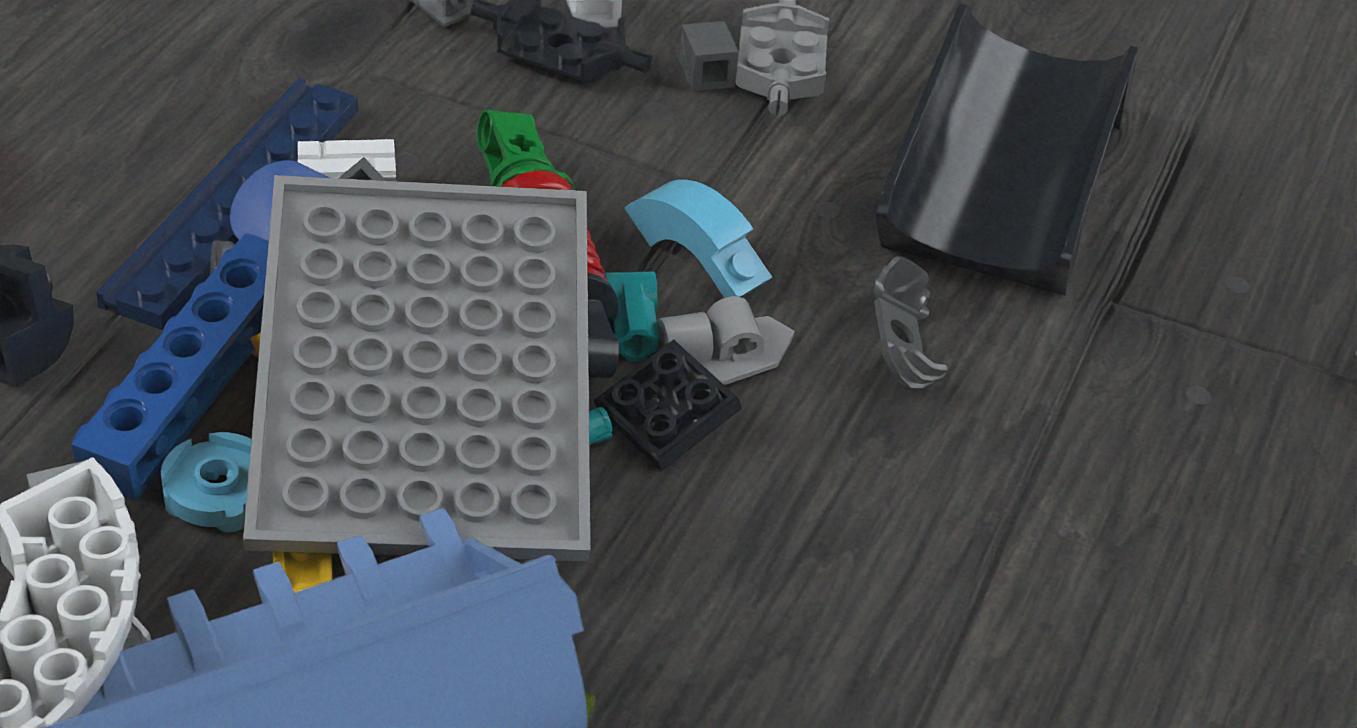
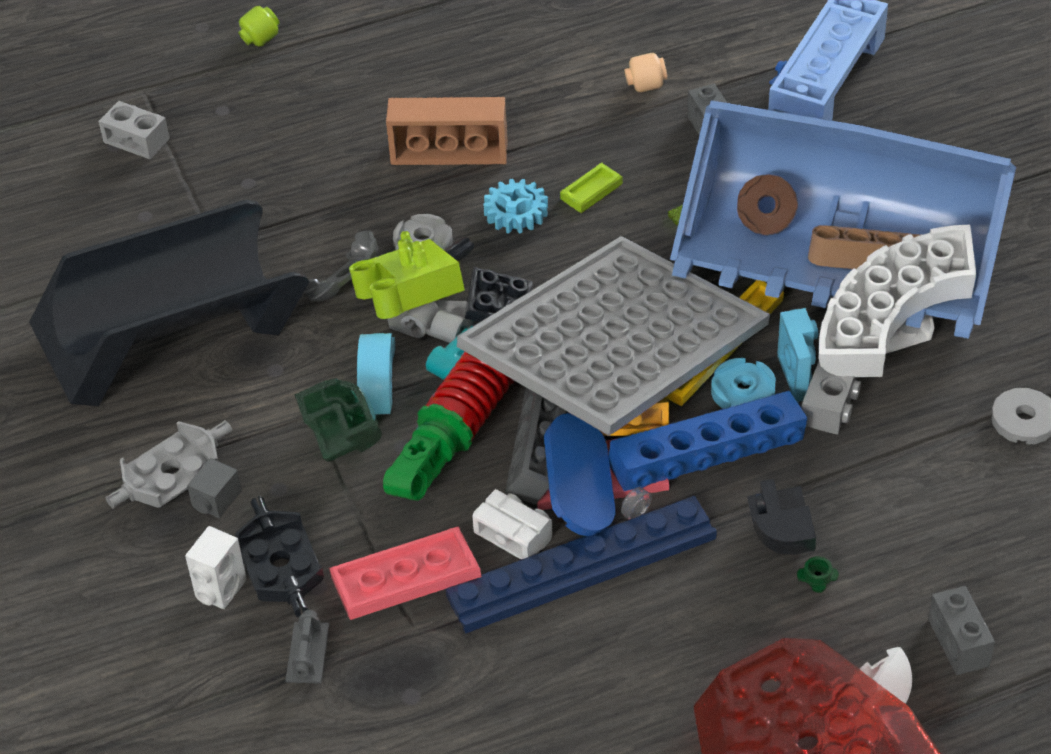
camera: 130 degrees left, 5 degrees up
none -> clear green brick [294,378,382,462]
none -> coral tile [329,527,481,620]
none -> lime piece [349,231,474,319]
none -> nougat brick [386,97,508,165]
none -> light grey tile [393,214,453,250]
none -> medium azure gear [483,179,548,233]
none -> lime tile [560,163,623,213]
none -> medium azure plate [777,308,818,402]

